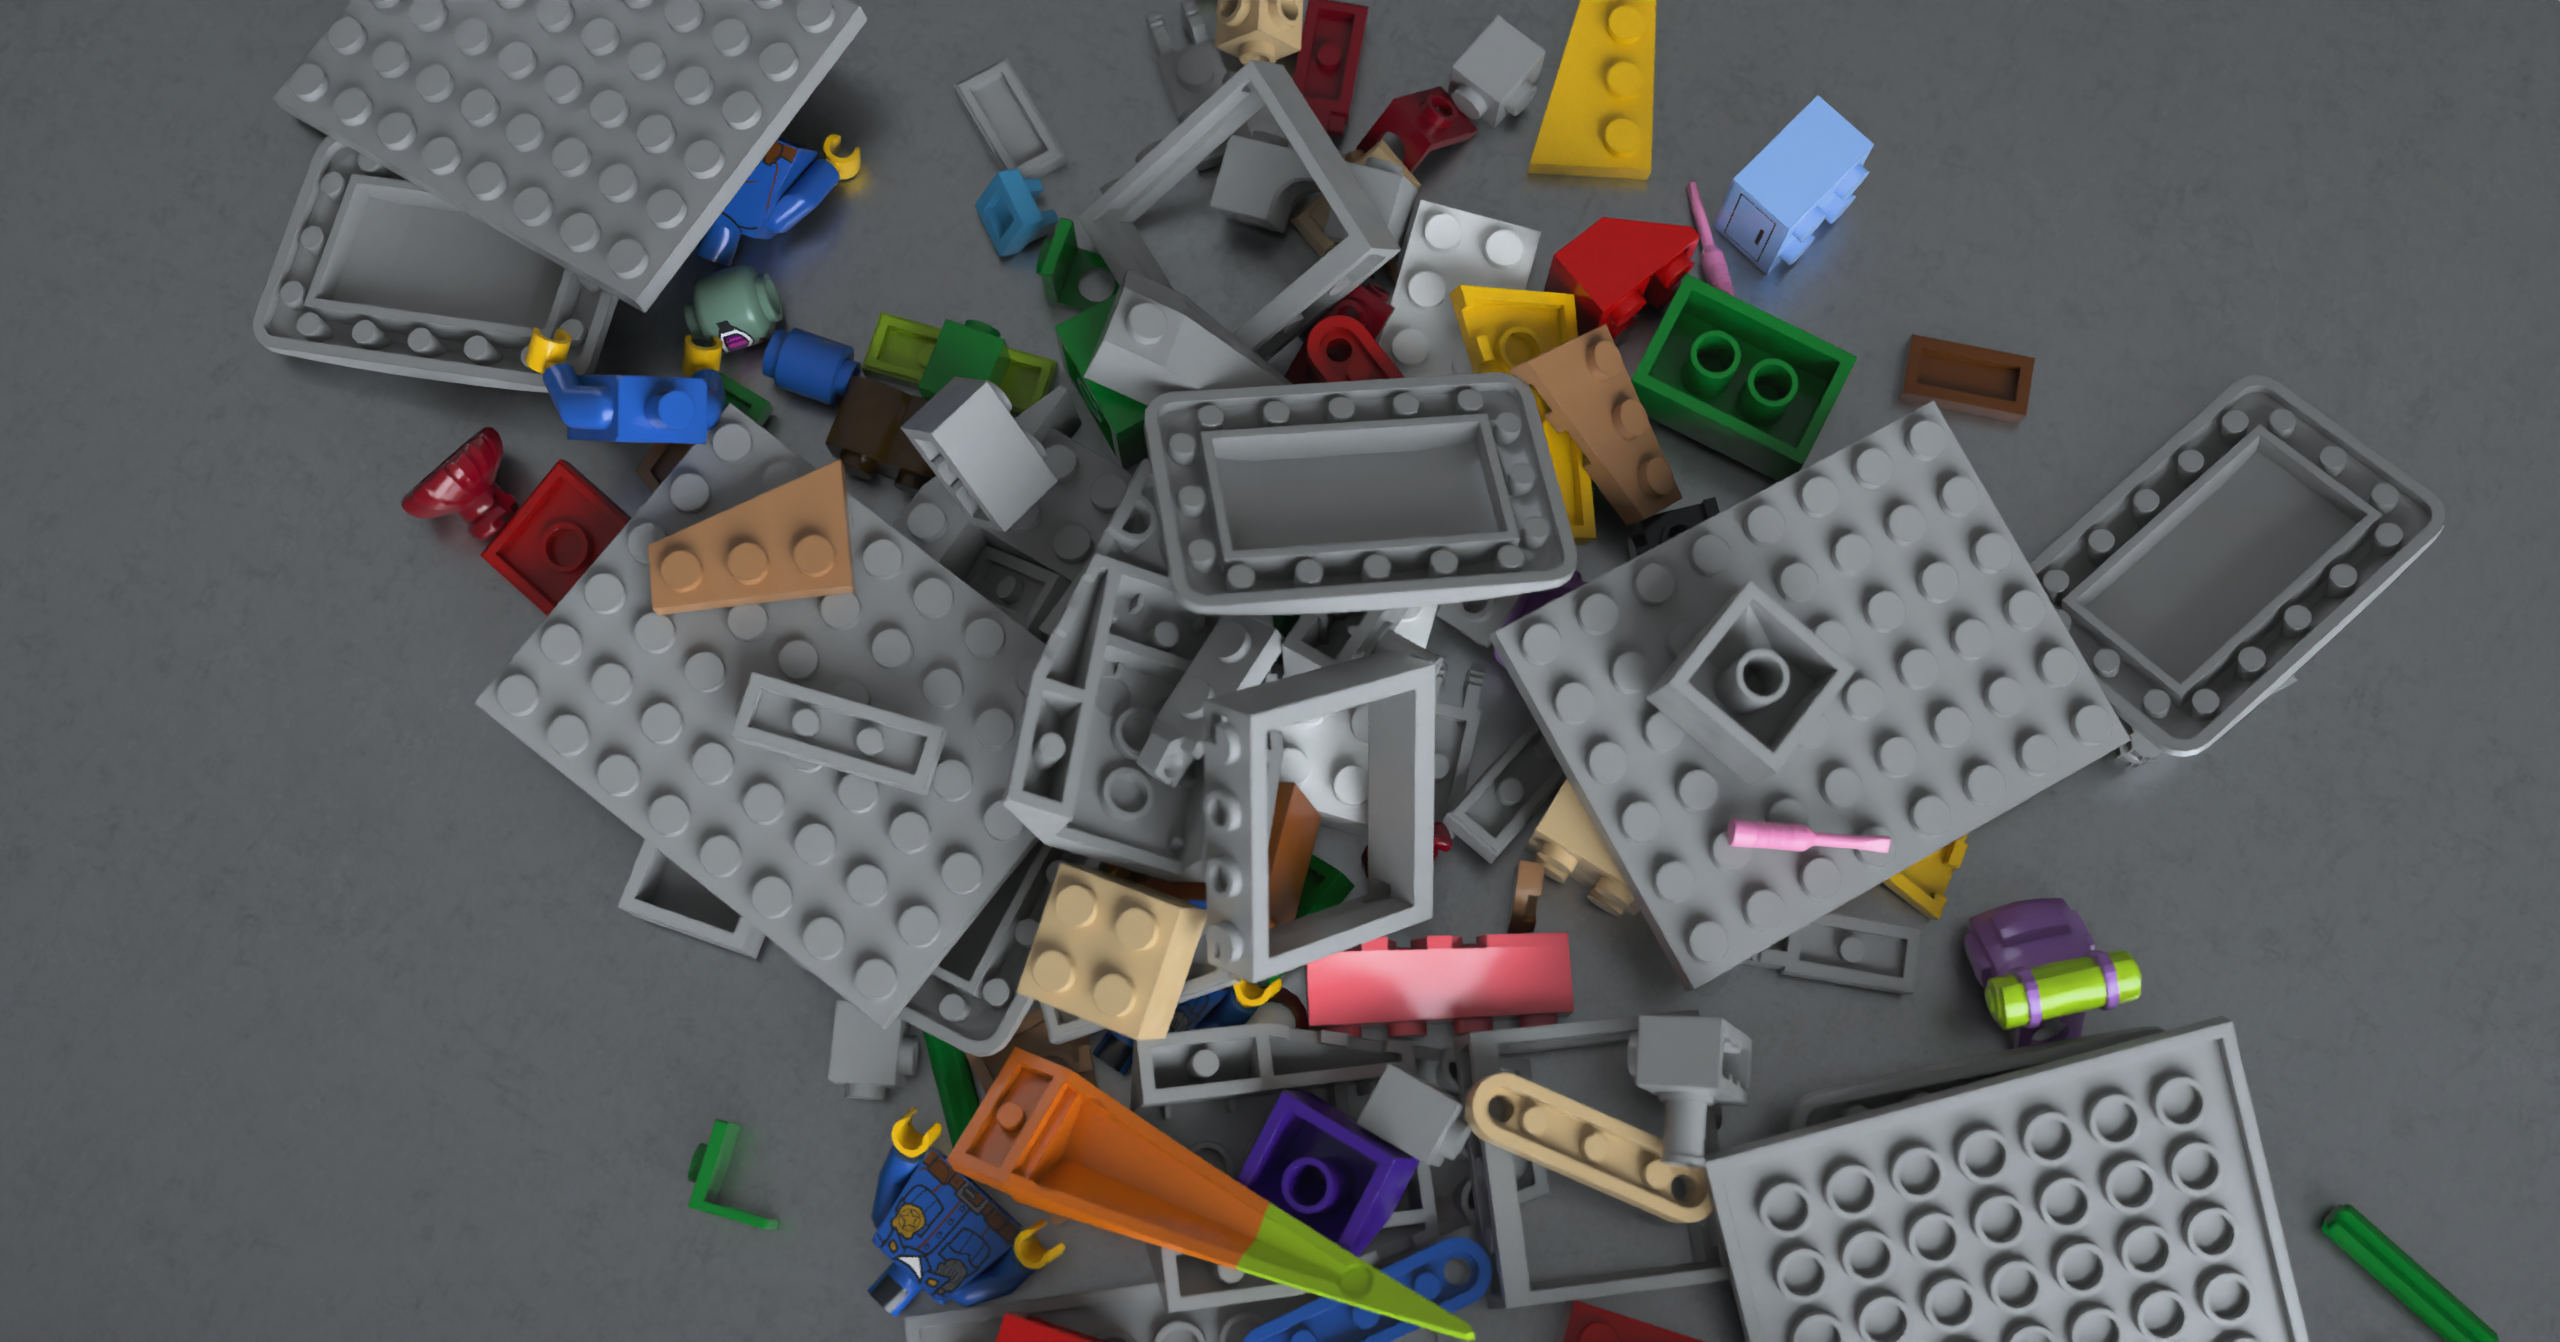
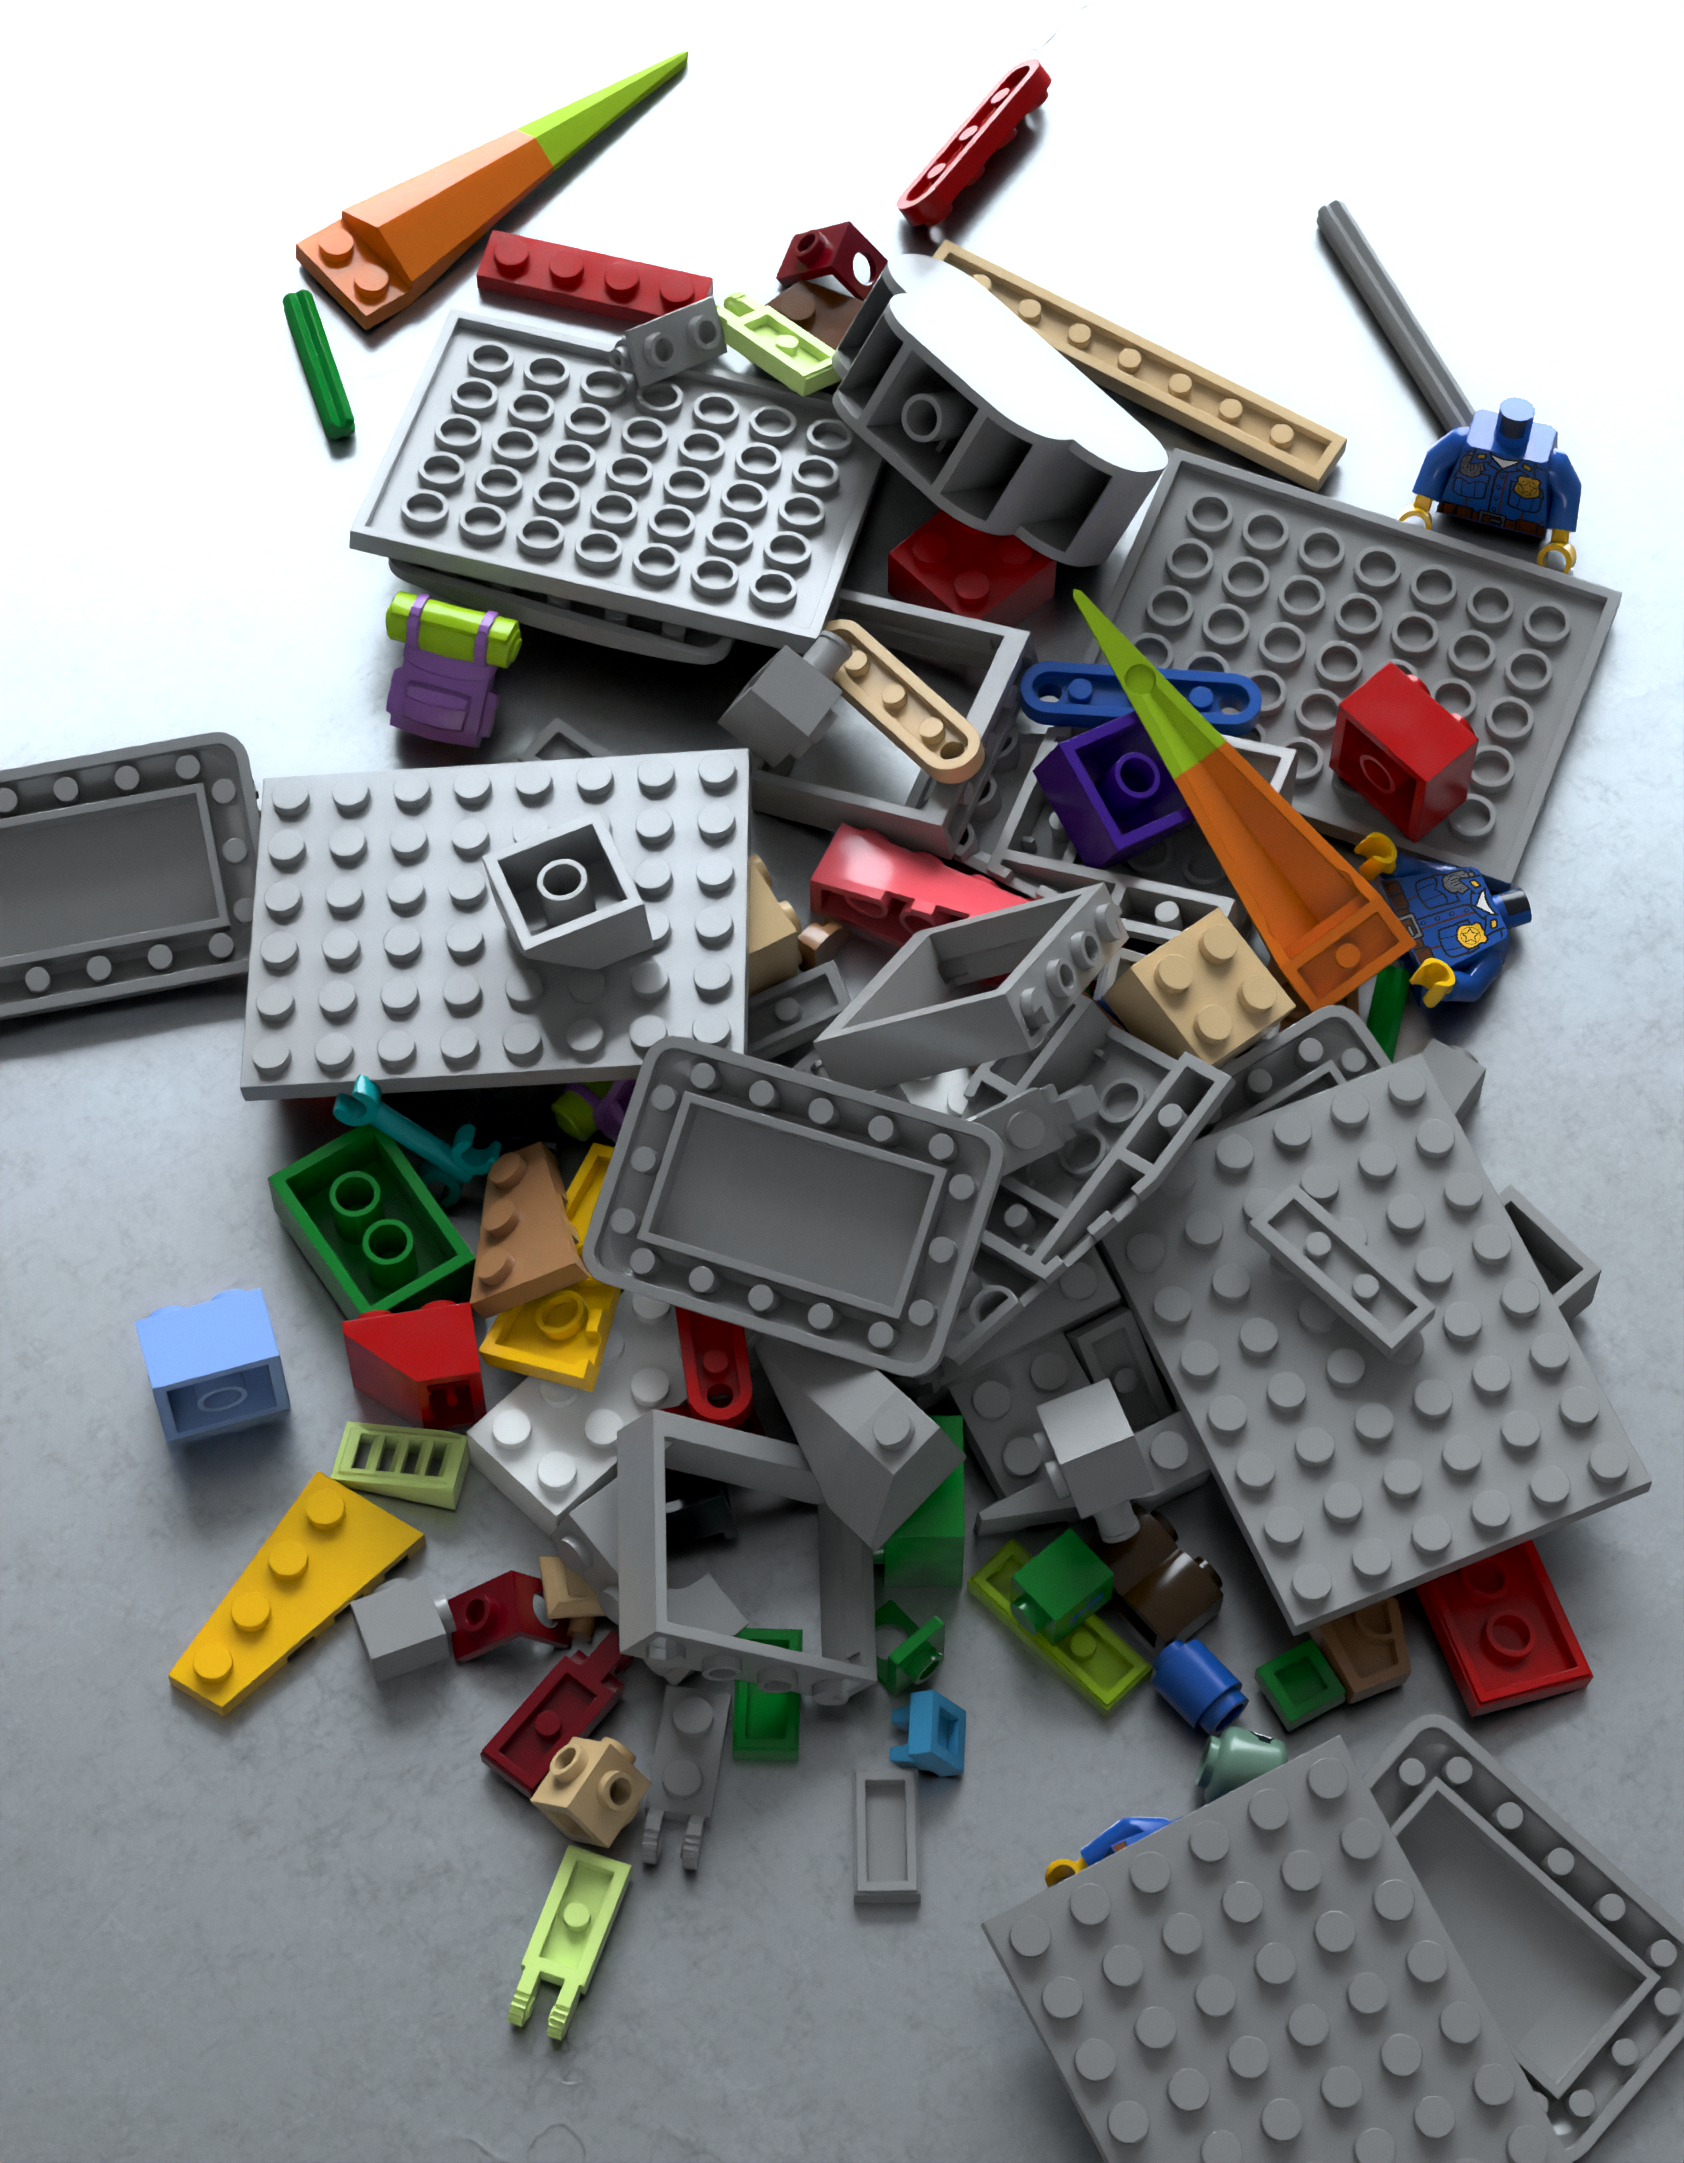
camera: 150 degrees left, 15 degrees down
dark red hair [401,427,519,540] -> none
blue torso [525,327,728,444] -> none
medium nougat wing [648,459,856,615] -> none
green bracket [688,1119,779,1230] -> none
light grey brick [1356,1063,1471,1167] -> none
bright pink piece [1686,181,1737,298] -> none
bright pink piece [1727,819,1891,853] -> none
reddish brown tile [1897,334,2035,423] -> none
none -> yellowish green slope [330,1421,470,1510]
none -> teal bar [333,1074,502,1207]
none -> green tile [732,1628,803,1761]

